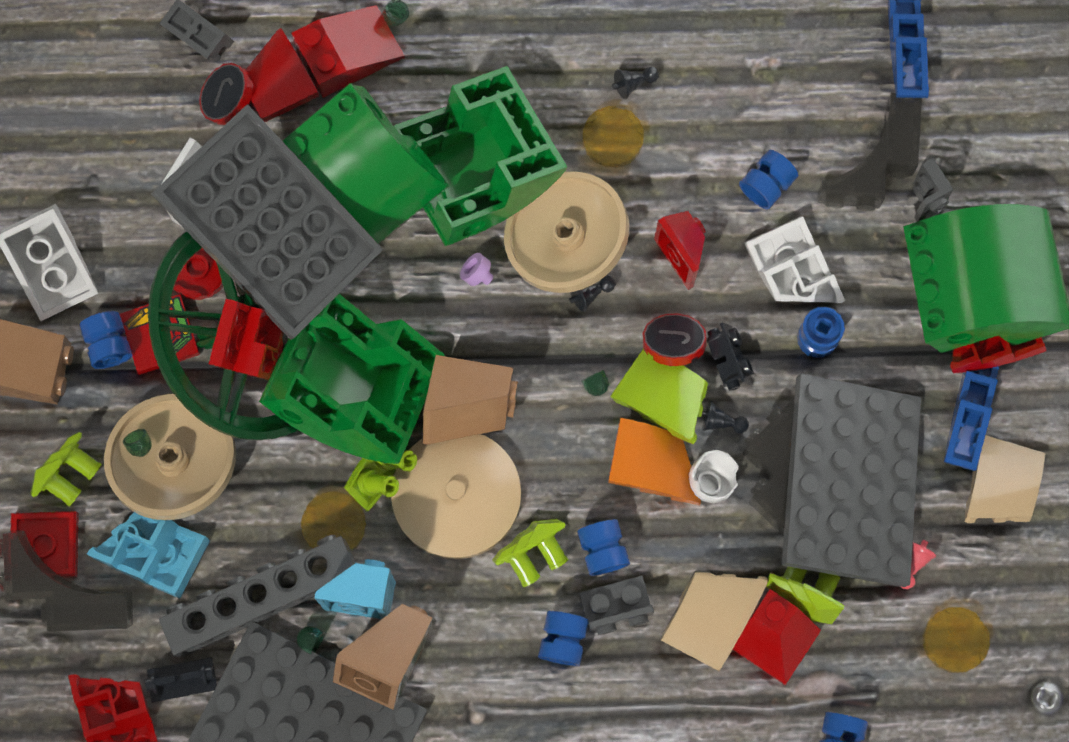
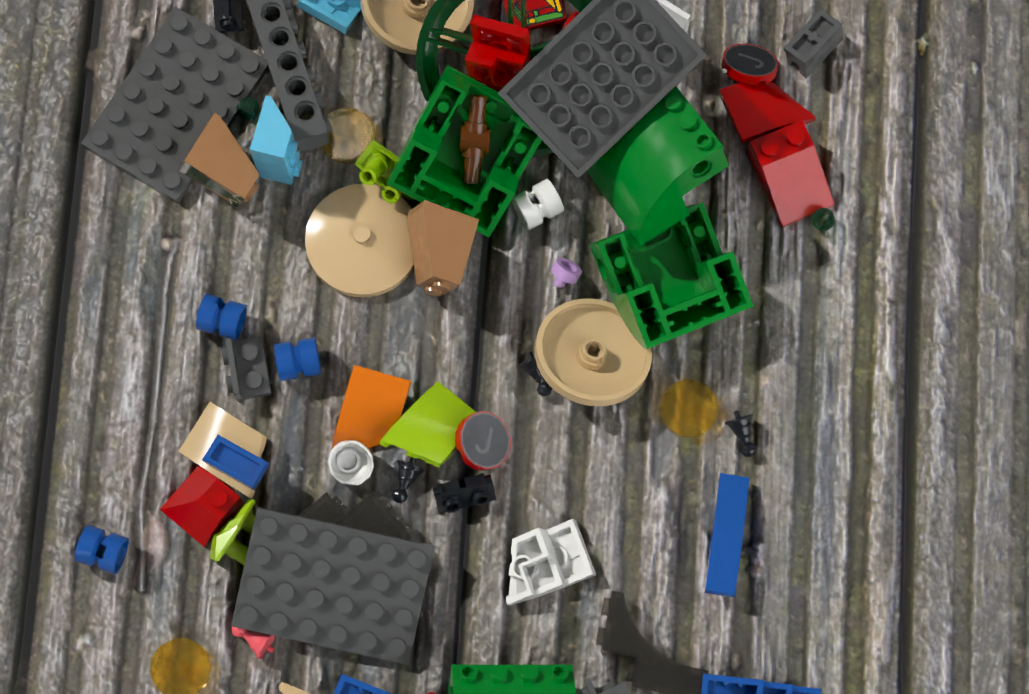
camera: 95 degrees right, 0 degrees up
lime connector [492,519,569,587] -> none
clear green hinge [581,370,609,396] -> none
red slope [654,211,706,290] -> none
blue wheel [739,150,799,210] -> none
blue wheel [797,307,845,358] -> none
none -> blue tile [202,434,270,490]
none -> reddish brown pin [459,95,490,184]
none -> white wheel [511,179,564,230]
none -> blue slope [704,473,749,598]

